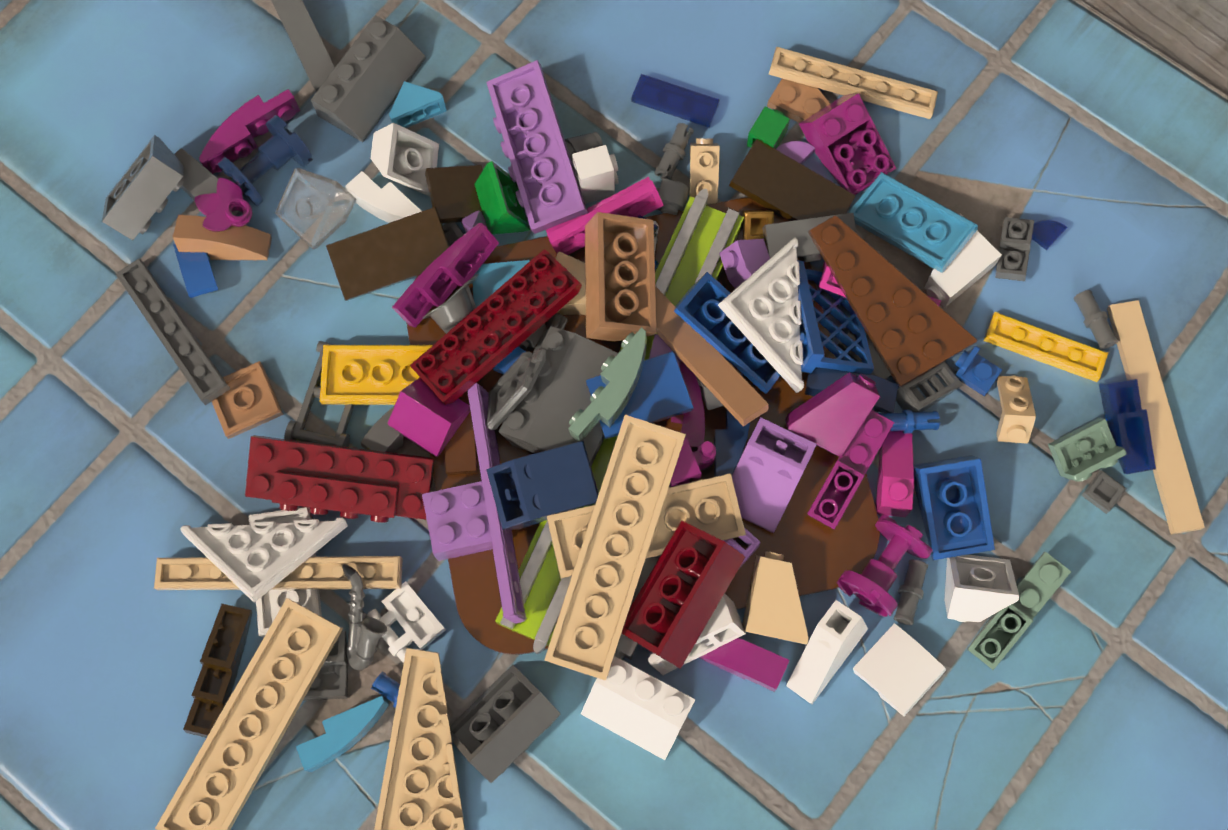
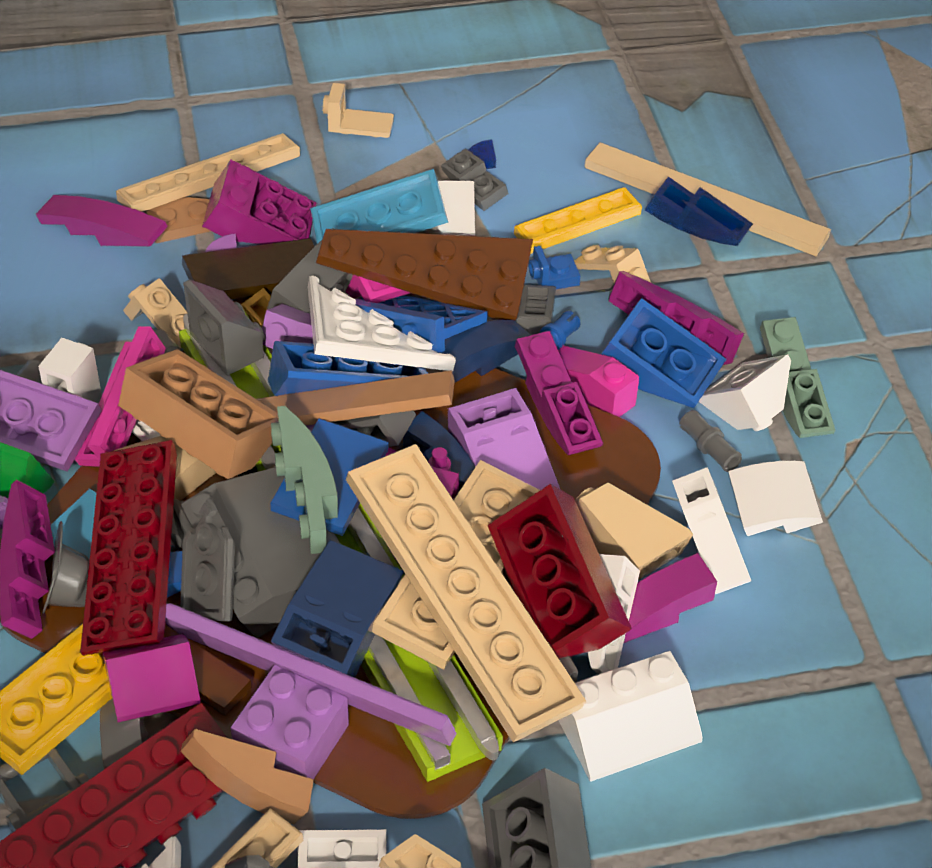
camera: 55 degrees left, 25 degrees down
clear blue tile [631,74,720,128] -> none
dark grey pin [654,123,694,180] -> none
green brick [747,106,790,149] -> none
magenta slope [785,372,880,457] -> none
magenta piece [837,514,933,617] -> none
sand green bracket [1048,418,1127,482] -> none
dark grey pin [1073,290,1118,350] -> none
dark grey tile [1081,470,1127,514] -> none
none -> magenta slope [36,195,168,247]
none -> medium nougat slope [181,729,314,825]
none -> dark grey slope [183,280,265,375]
none -> tan bracket [323,83,394,138]
none -> magenta slope [609,271,744,365]

